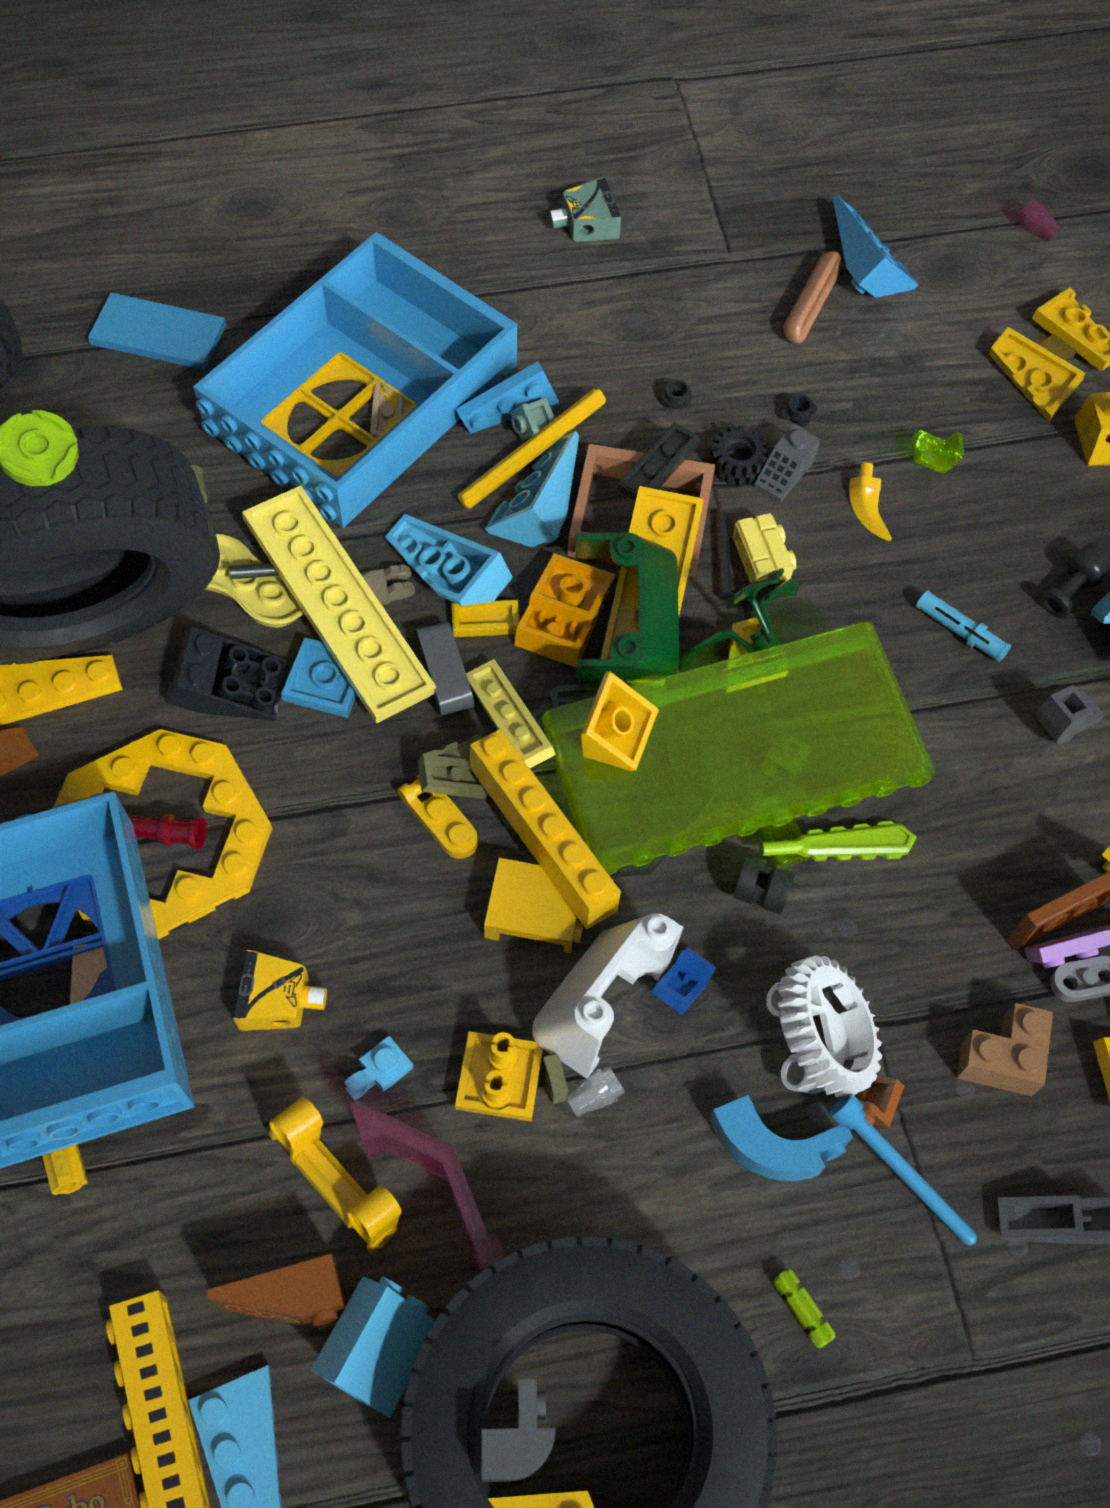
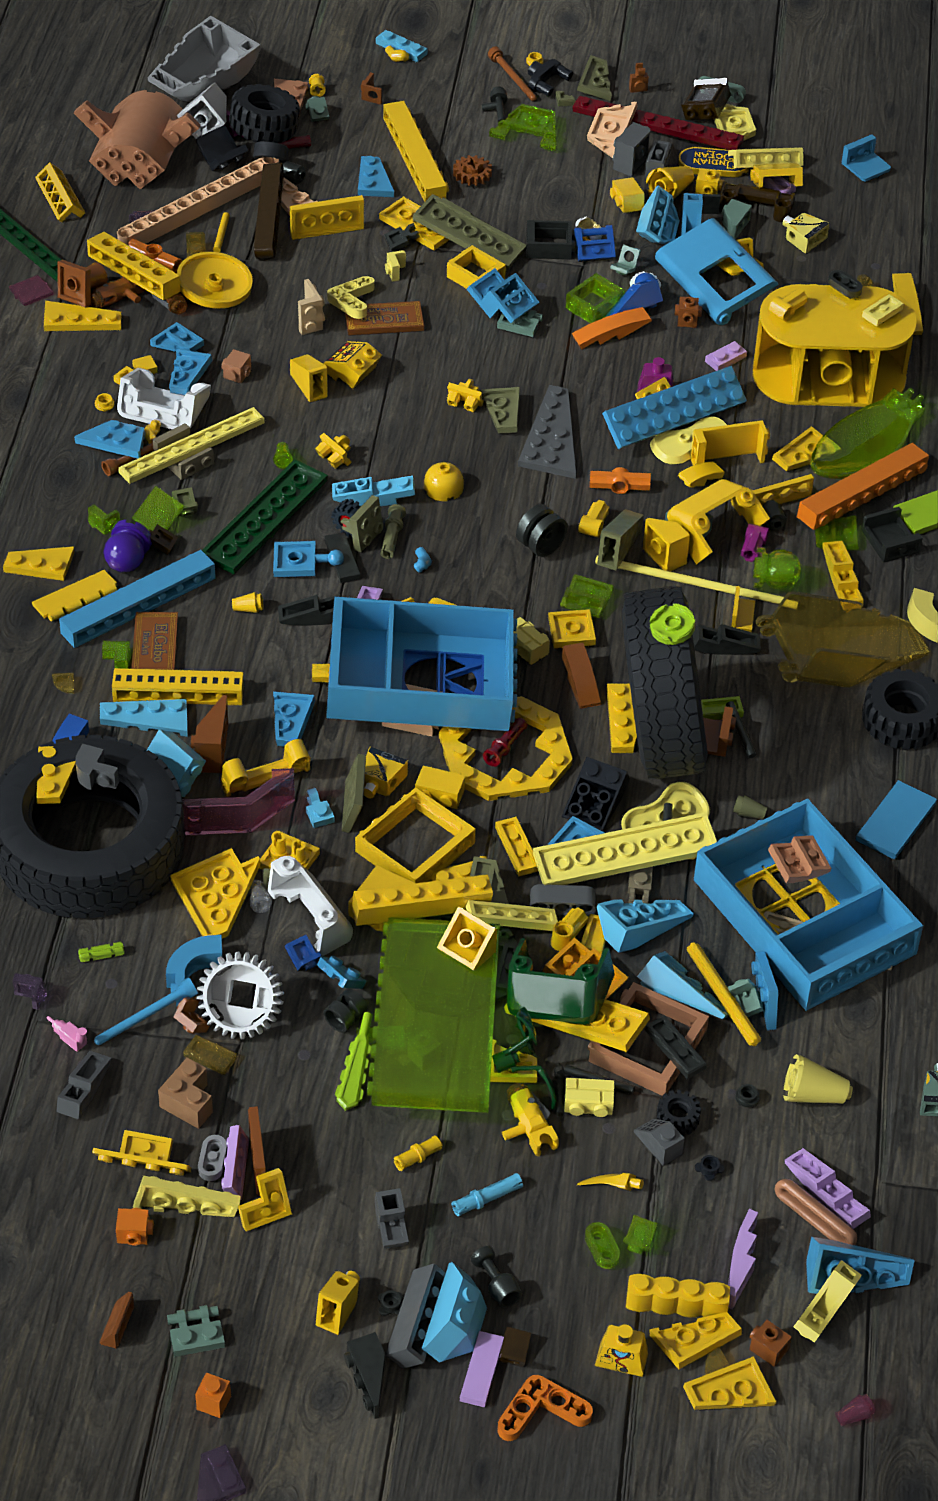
camera: 110 degrees right, 15 degrees down
none -> clear purple bracket [12,973,47,1010]
none -> bright pink piece [47,1016,87,1052]
none -> yellow wing [170,848,261,939]
none -> clear yellow tile [183,1035,237,1075]
none -> dark azure wing [273,692,315,746]
none -> dark azure wing [317,956,367,989]
none -> olive tile [342,754,366,833]
none -> yellow window [355,787,476,883]
none -> yellow pin [394,1135,442,1171]
none -> yellow brick [415,766,465,809]
none -> yellow plate [495,817,538,877]
none -> yellow piece [502,1083,559,1156]
none -> yellow piece [551,907,589,951]
none -> clear neon green plate [585,1222,620,1269]
none -> yellow brick [626,1274,730,1318]
none -> lavender slope [728,1209,758,1309]
none -> dark orange brick [750,1320,792,1367]
none -> nougat slope [768,835,832,884]
none -> light yellow cone [783,1054,853,1104]
none -> lavender slope [785,1148,871,1229]
none -> light yellow arch [794,1260,862,1342]

